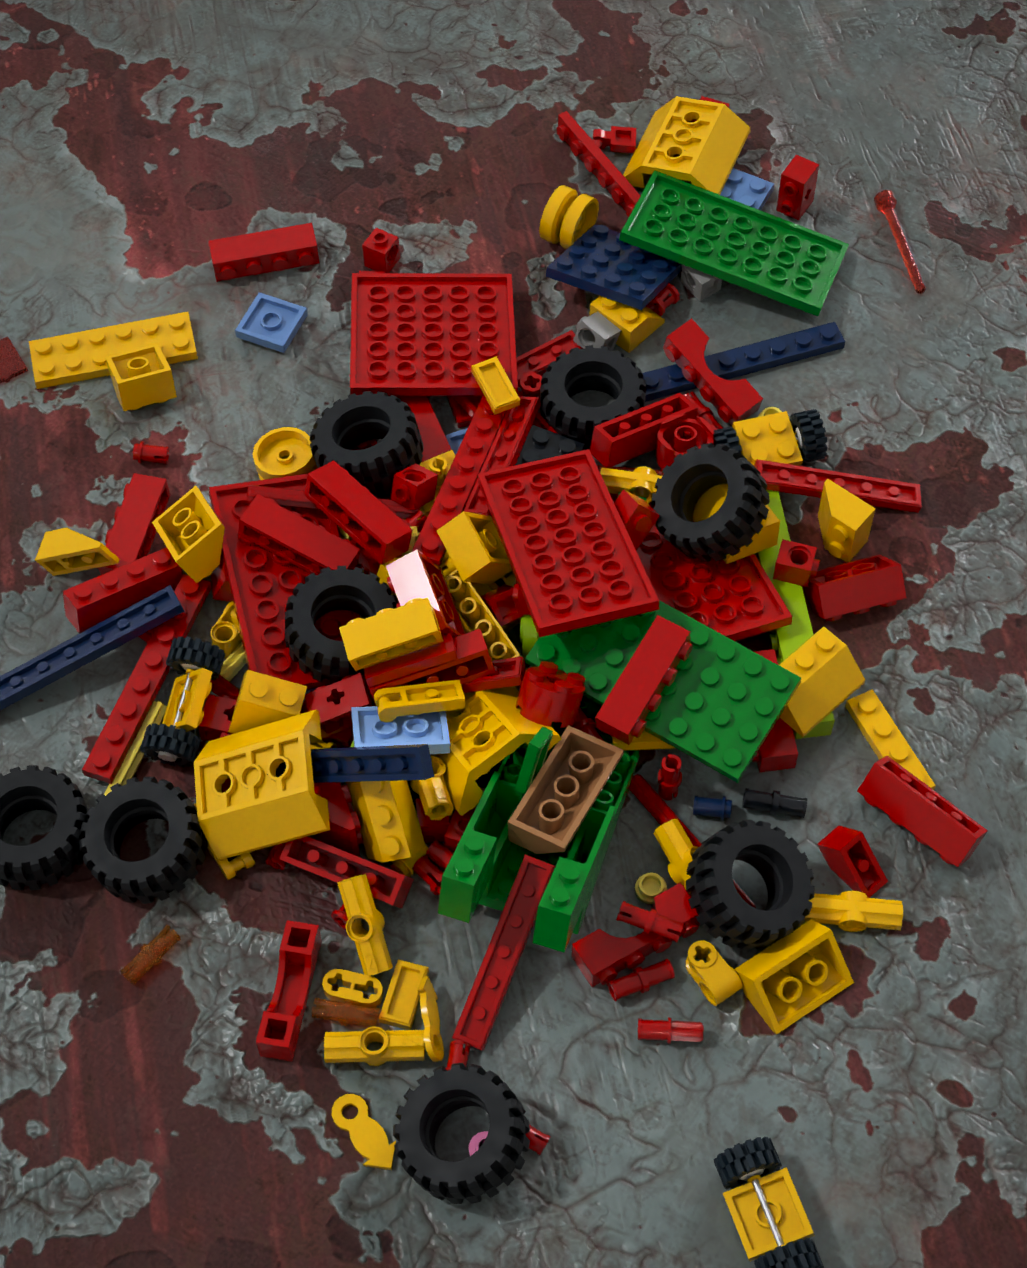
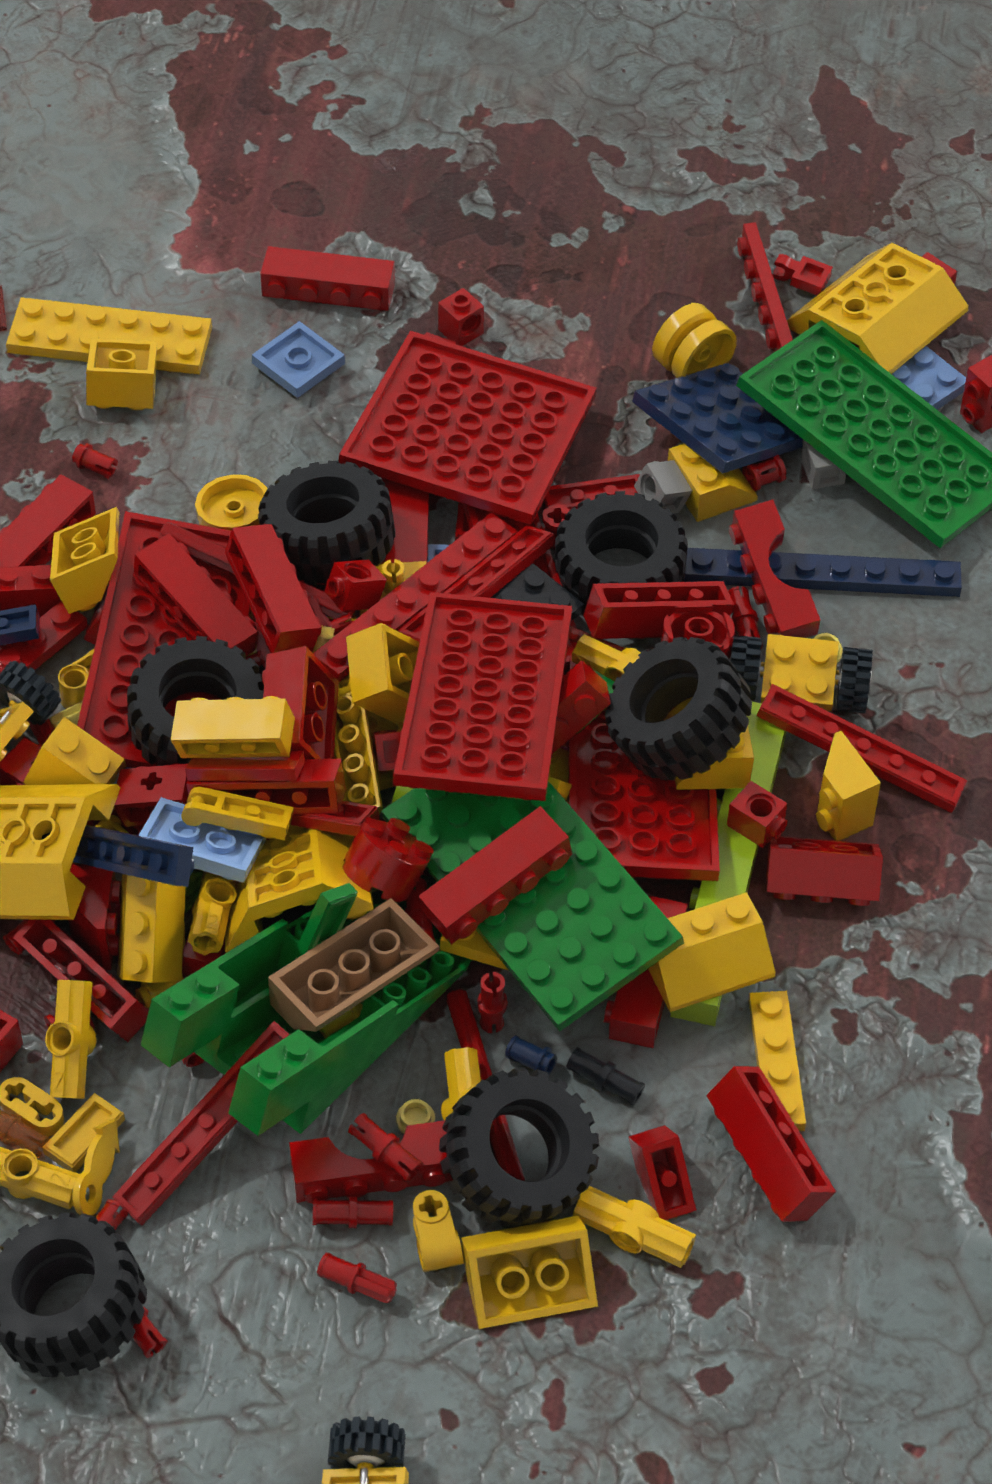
camera: 20 degrees right, 5 degrees down
yellow tile [471,356,520,415] -> none

